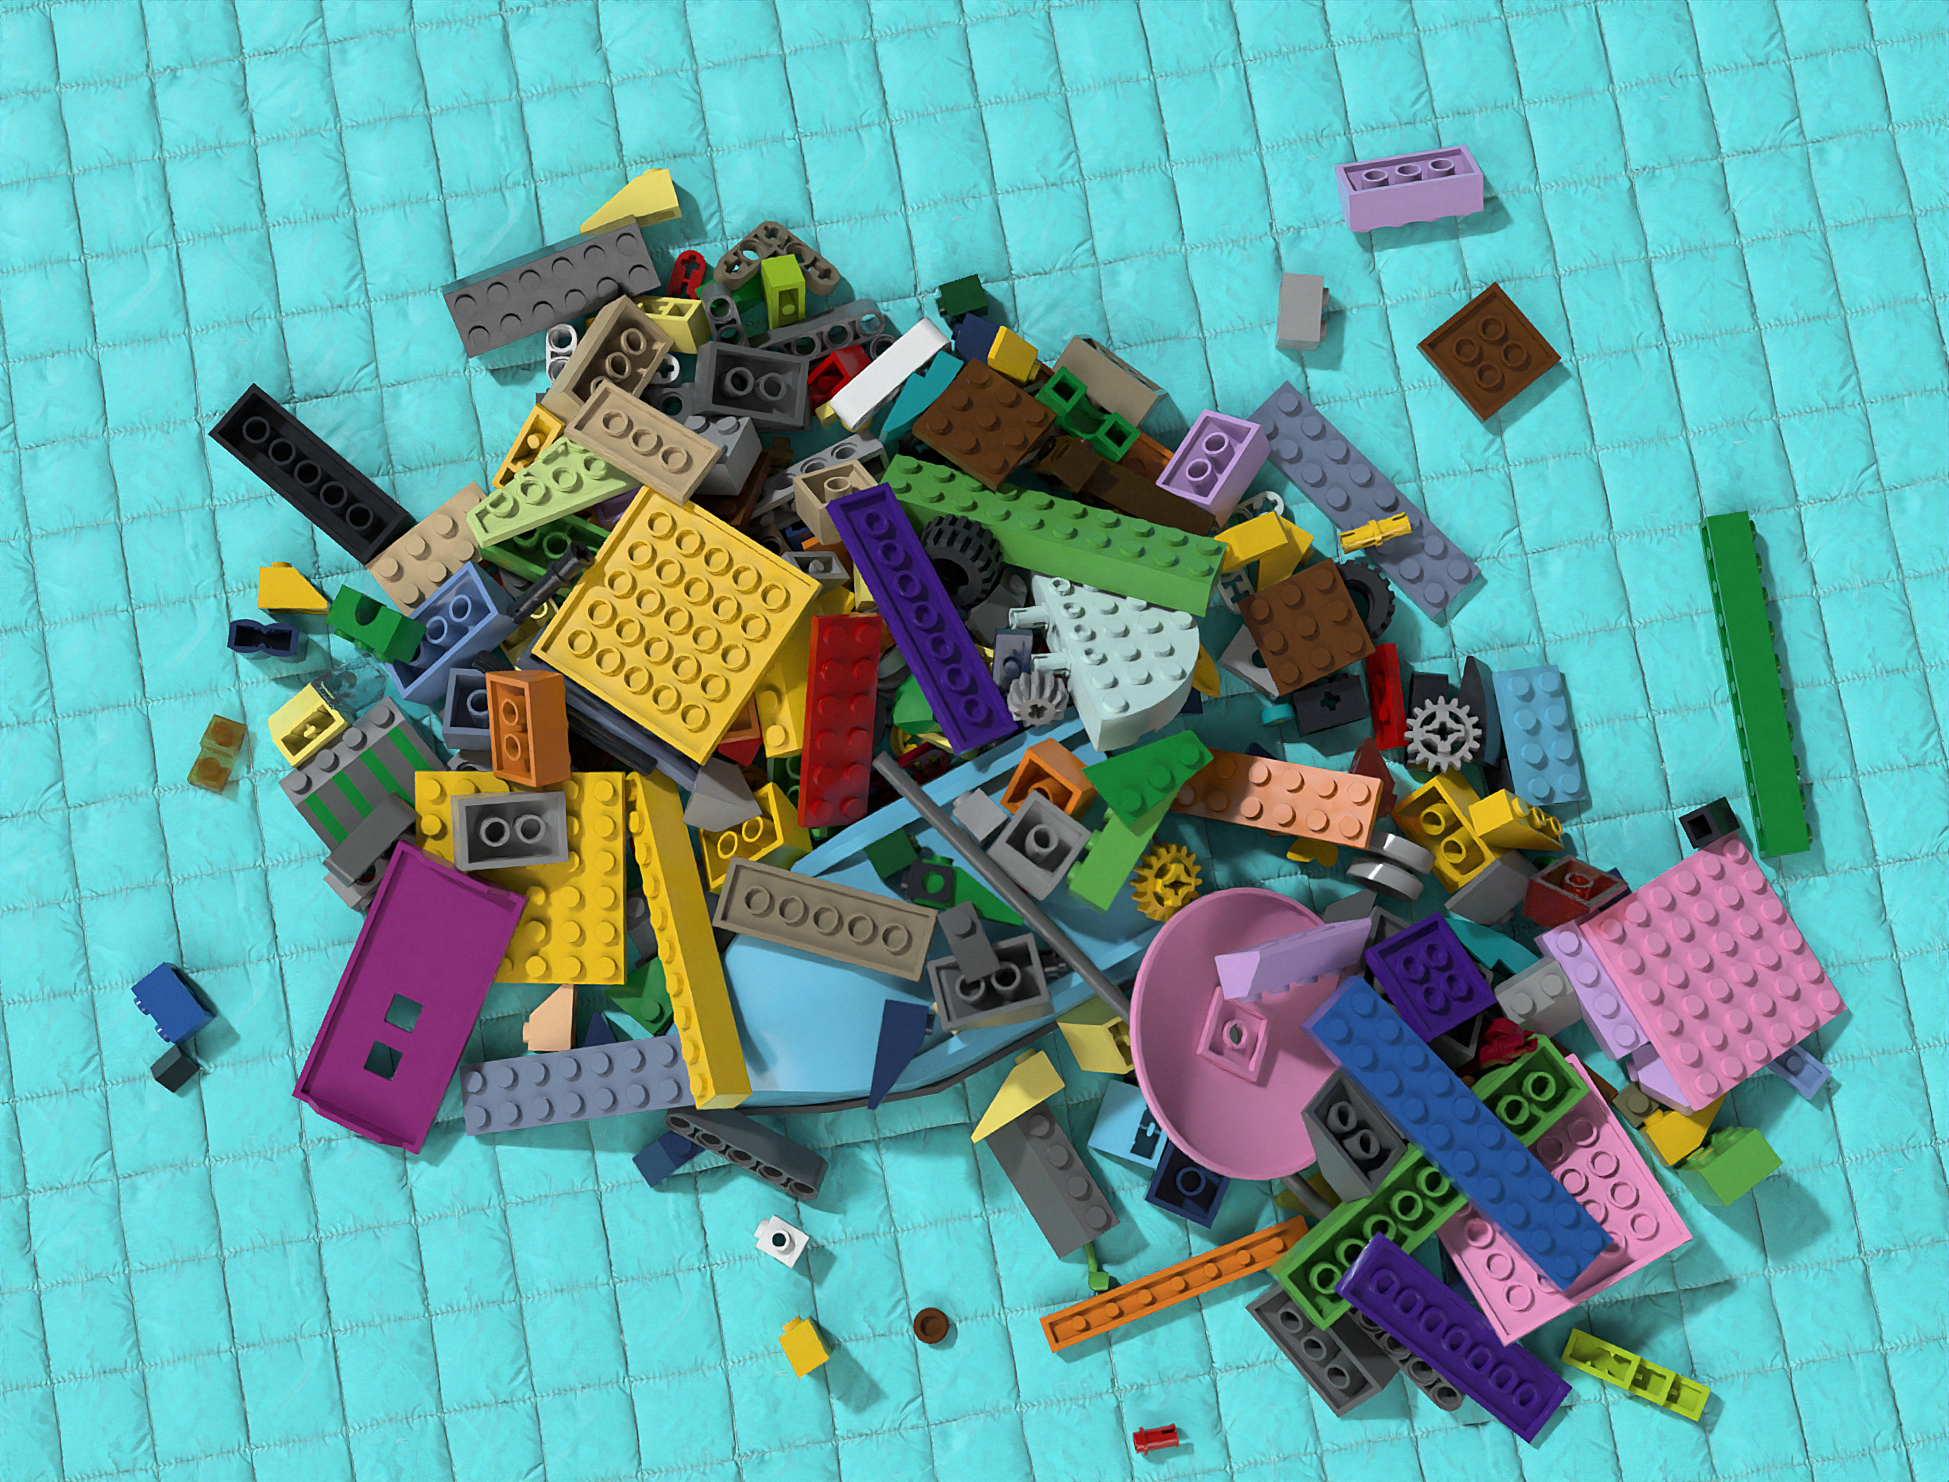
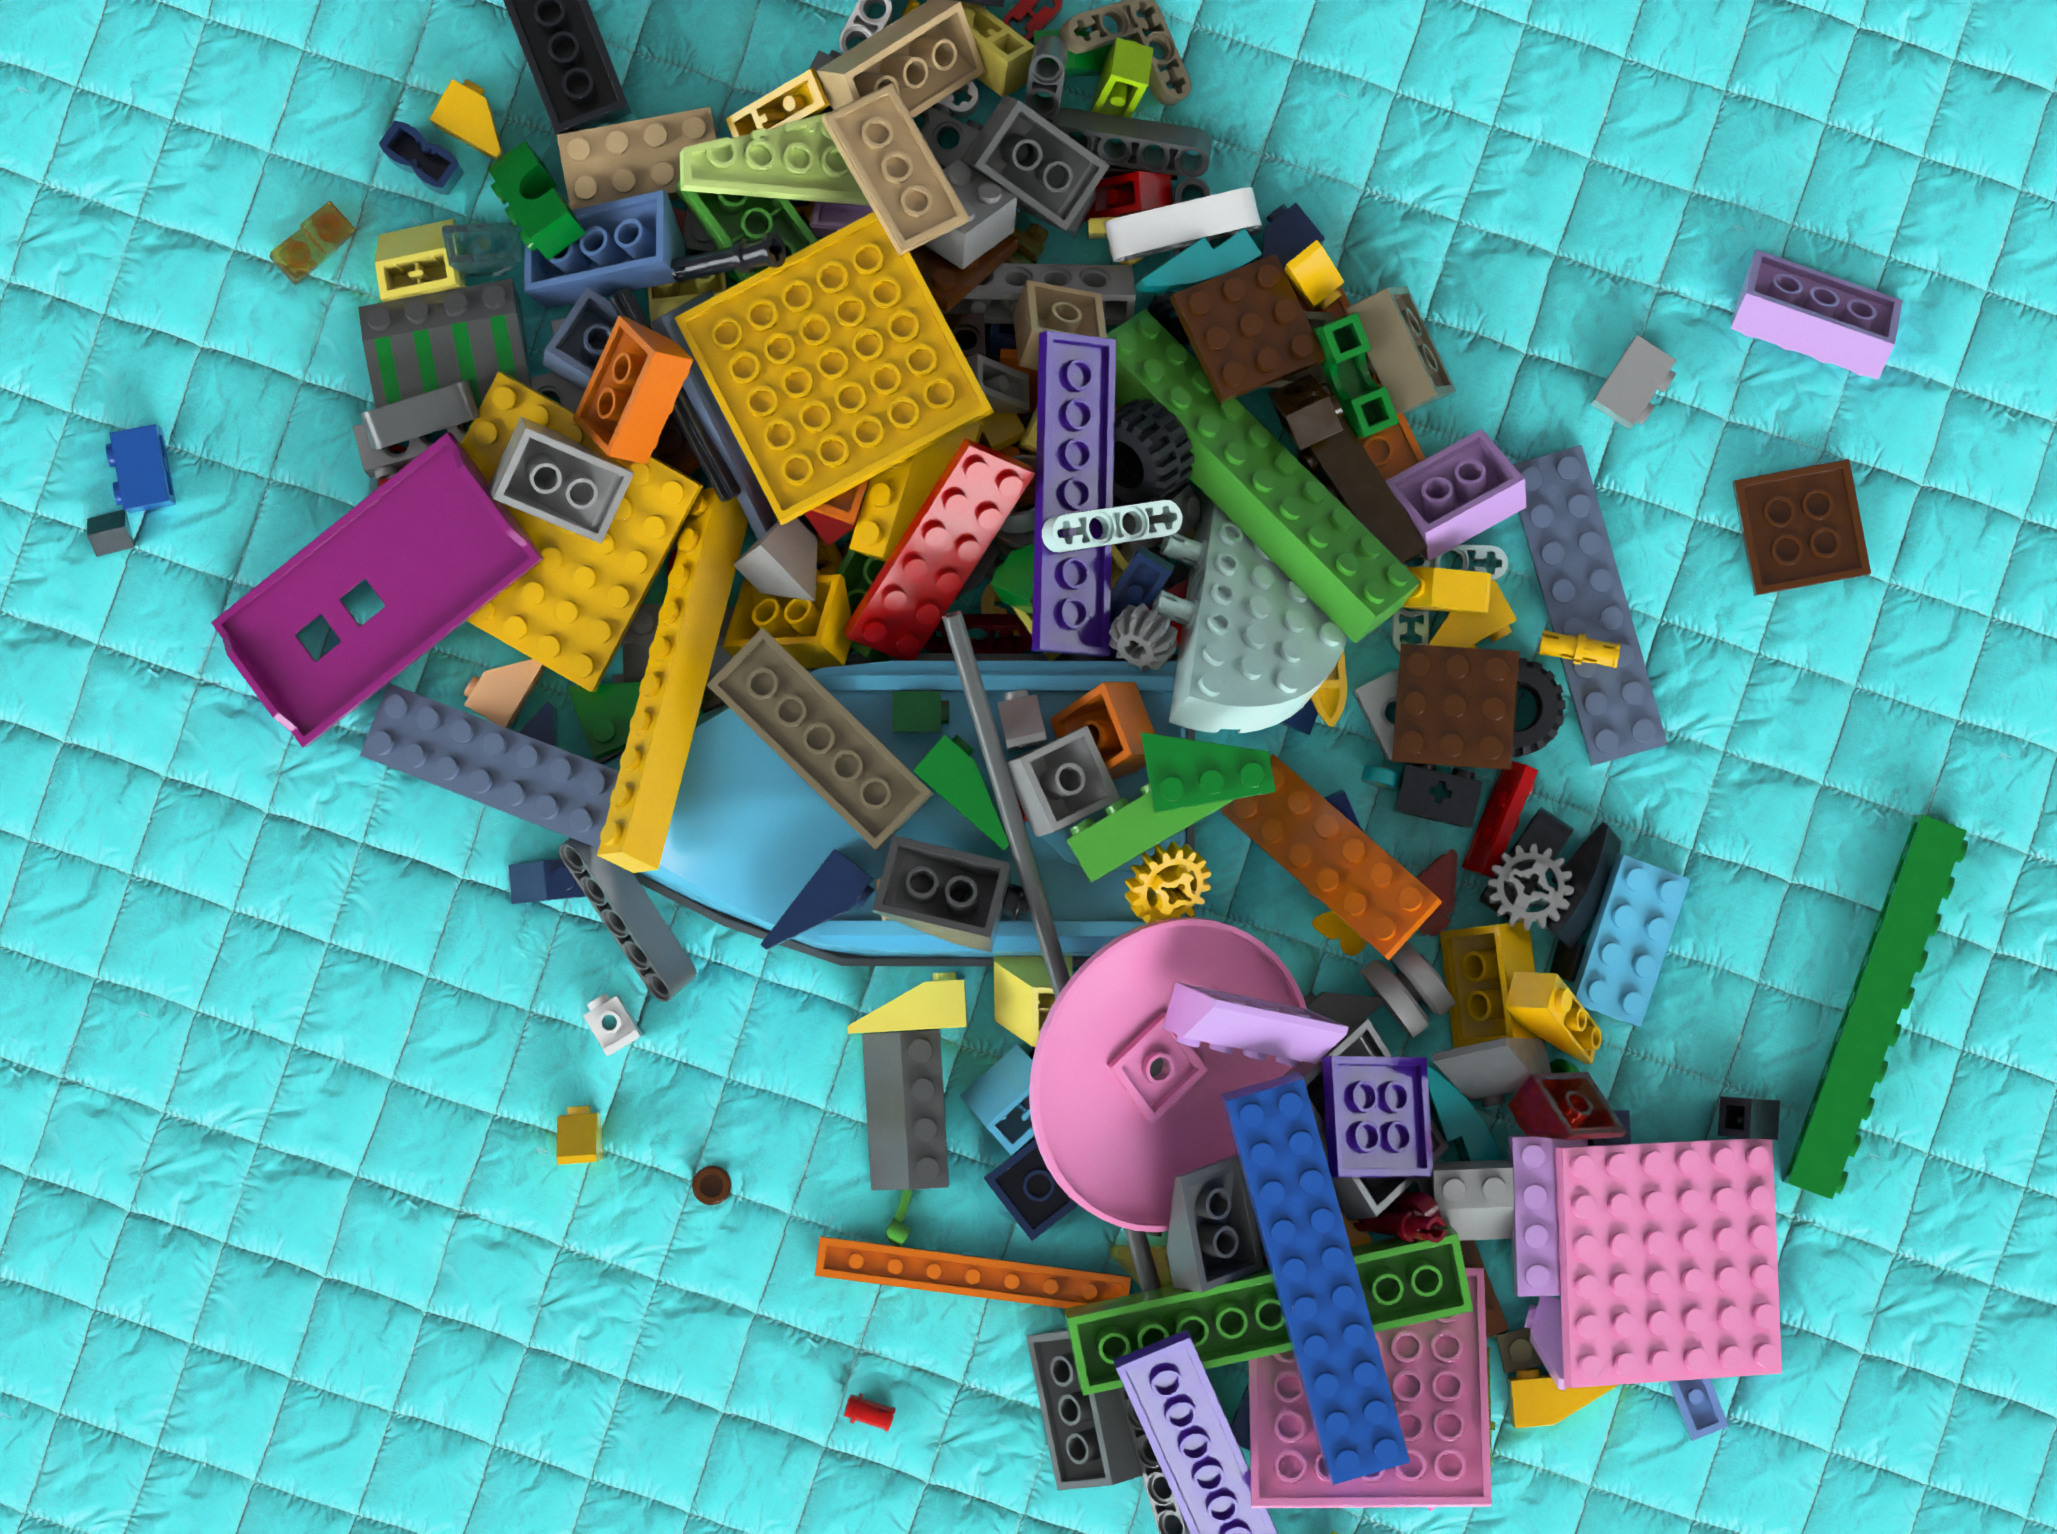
camera: 30 degrees right, 5 degrees up
black bracket [900,860,953,903] -> none
dark green brick [934,274,988,327] -> none
dark grey slope [937,900,1001,984] -> none
bright green brick [1673,1126,1783,1207] -> none
none -> light aqua beam [1042,500,1182,553]

